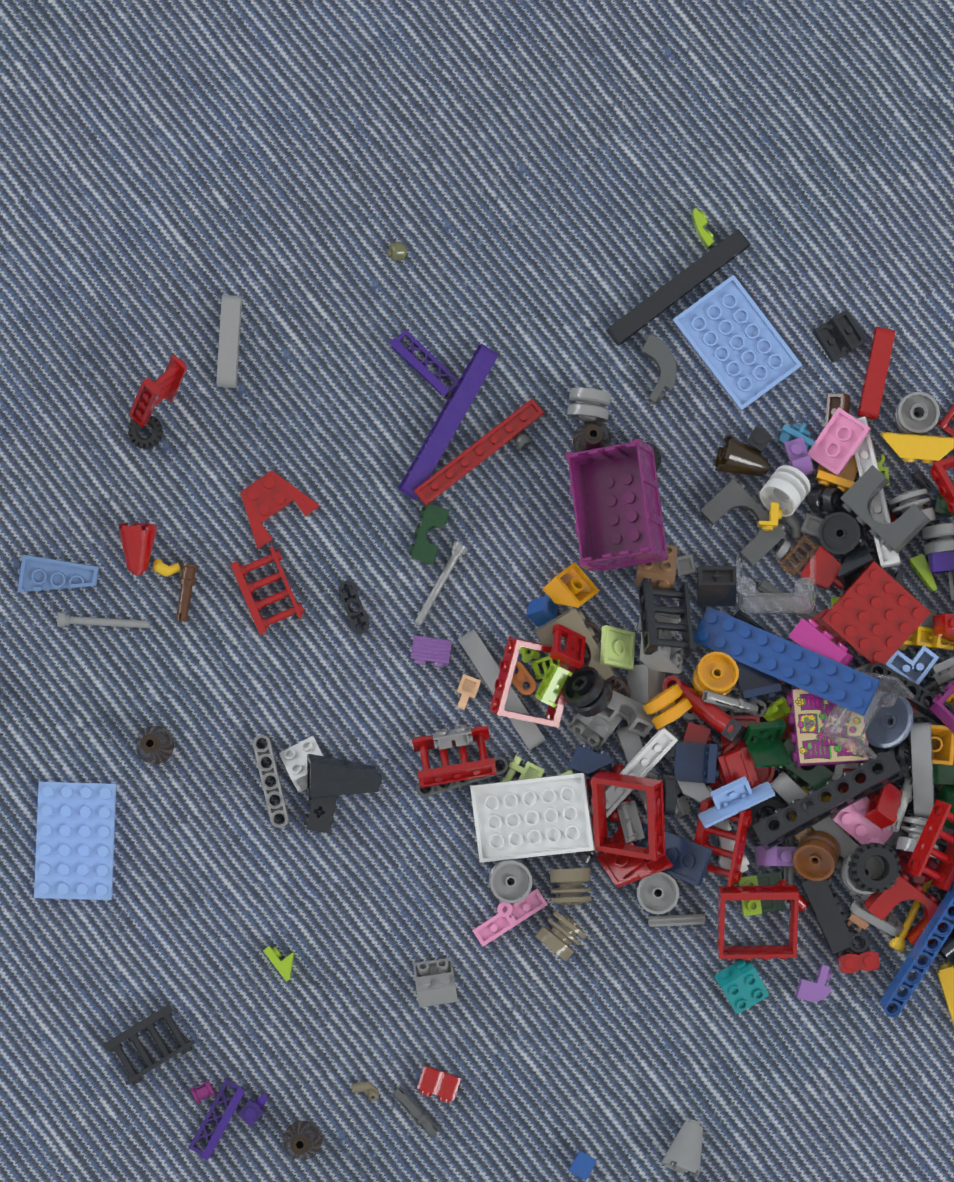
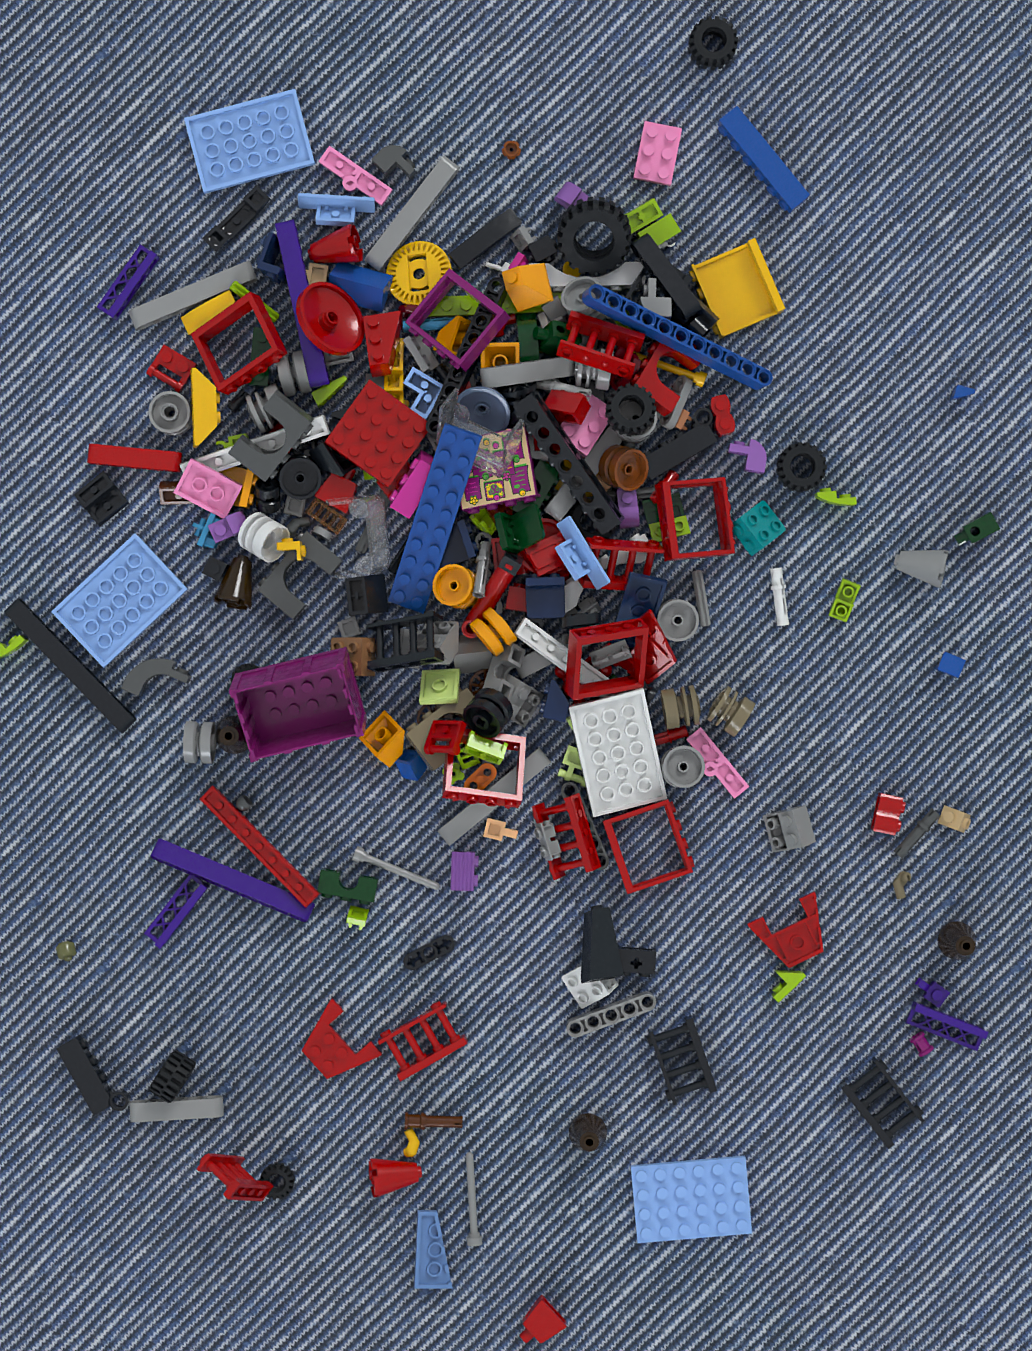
camera: 95 degrees left, 5 degrees up
none -> black hinge [56,1034,130,1116]
none -> black tyre [149,1050,196,1103]
none -> lime tile [346,905,369,930]
none -> red window [602,798,695,894]
none -> black fence [646,1015,717,1105]
none -> red axle [654,725,688,746]
none -> red wing [747,891,824,968]
none -> white pin [770,567,789,626]
none -> black tyre [776,442,827,492]
none -> lime slope [815,488,857,506]
none -> lime slope [828,578,861,622]
none -> tan bracket [938,805,971,833]

